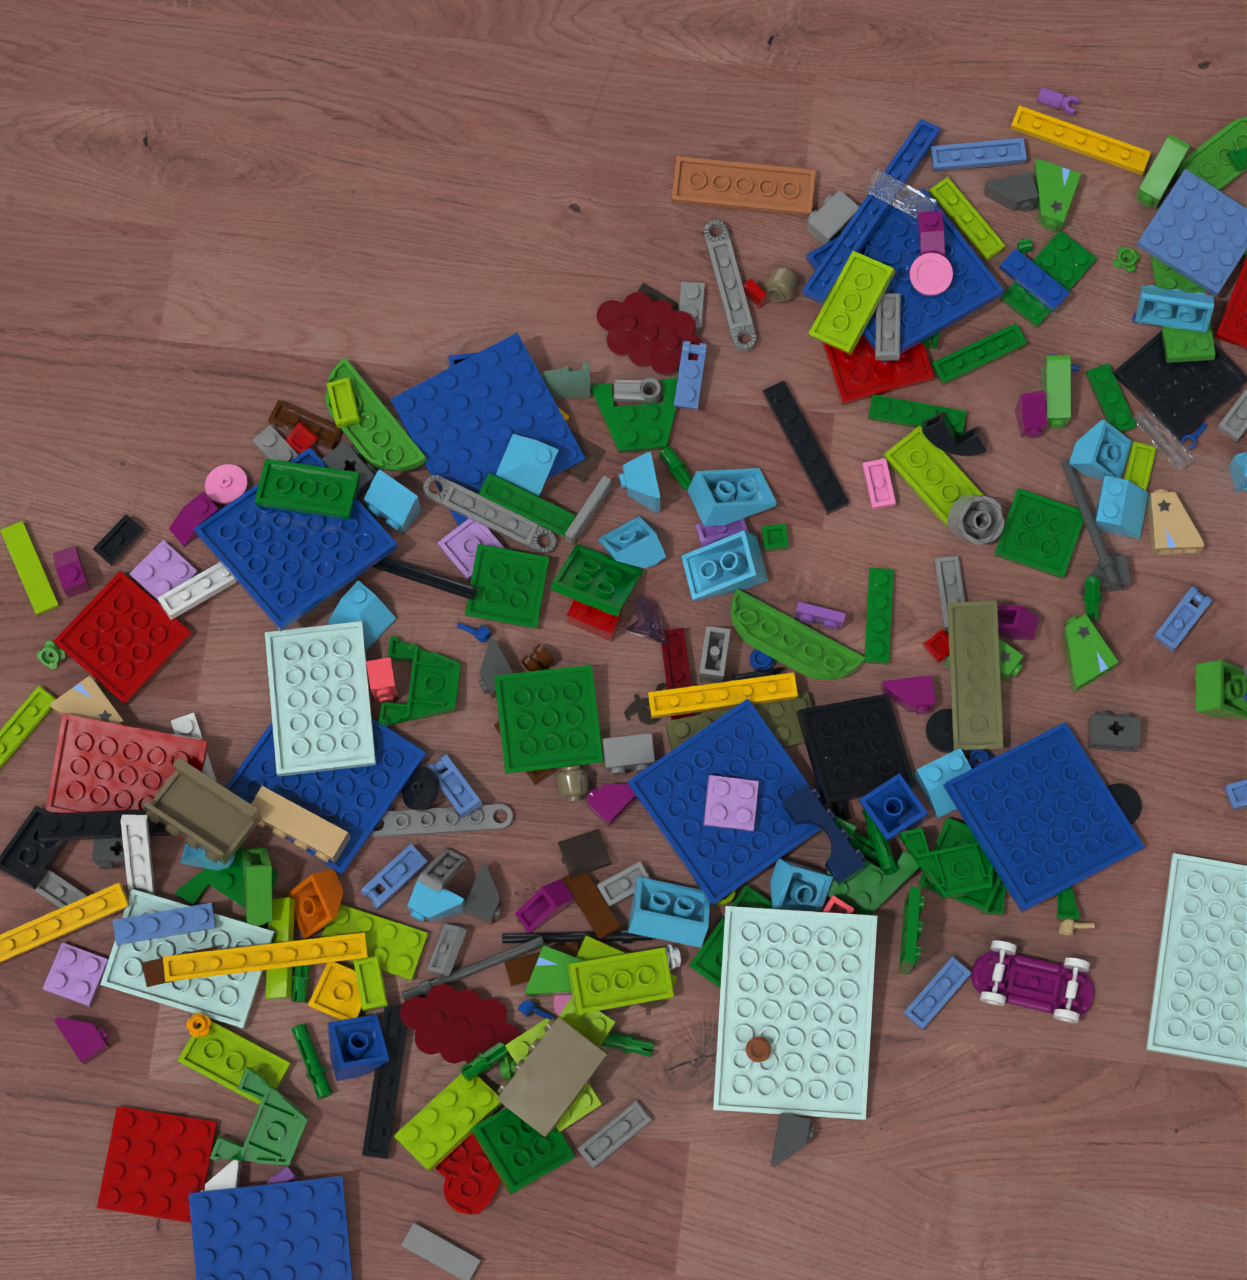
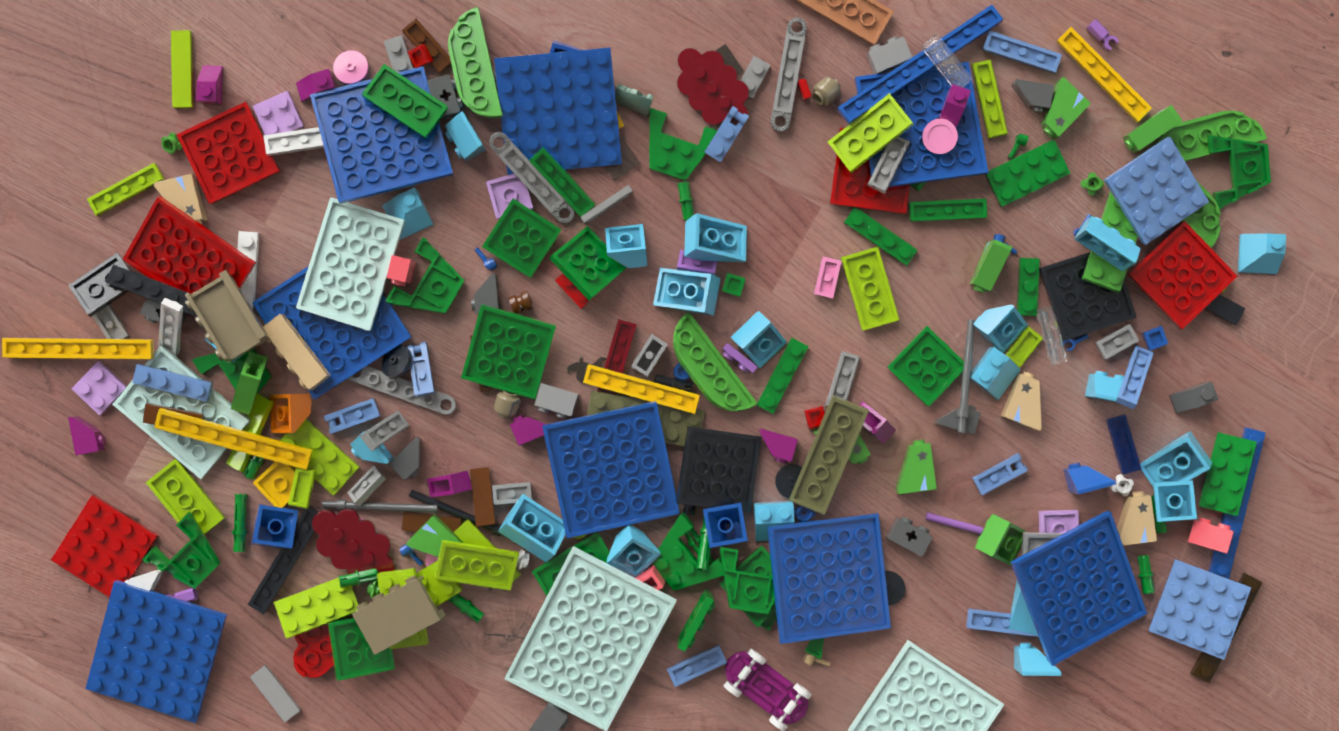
camera: 20 degrees right, 15 degrees up
black plate [93,514,145,567] -> none
light orange plate [186,1013,211,1038] -> none
lime tile [326,377,361,428] -> none
black axle [372,558,478,600] -> none
medium azure slope [495,434,558,497] -> none
clear smoke piece [558,829,612,878] -> none
light grey tile [577,1100,652,1169] -> none
light grey piece [614,378,662,404] -> none
medium azure slope [619,452,660,513] -> none
clear purple slope [626,596,667,644] -> none
lavender plate [703,775,759,832] -> none
dark orange plate [746,1037,771,1062] -> none
black plate [763,380,849,515] -> none
dark blue arch [781,784,866,886] -> none
black brick [922,412,988,456] -> none
light grey brick [947,494,1005,544] -> none
blue plate [999,248,1070,312] -> none
magenta slope [1015,390,1047,438] -> none
green axle [1082,575,1102,622] -> none
none -> medium azure slope [731,311,787,368]
none -> medium lavender bar [925,512,983,535]

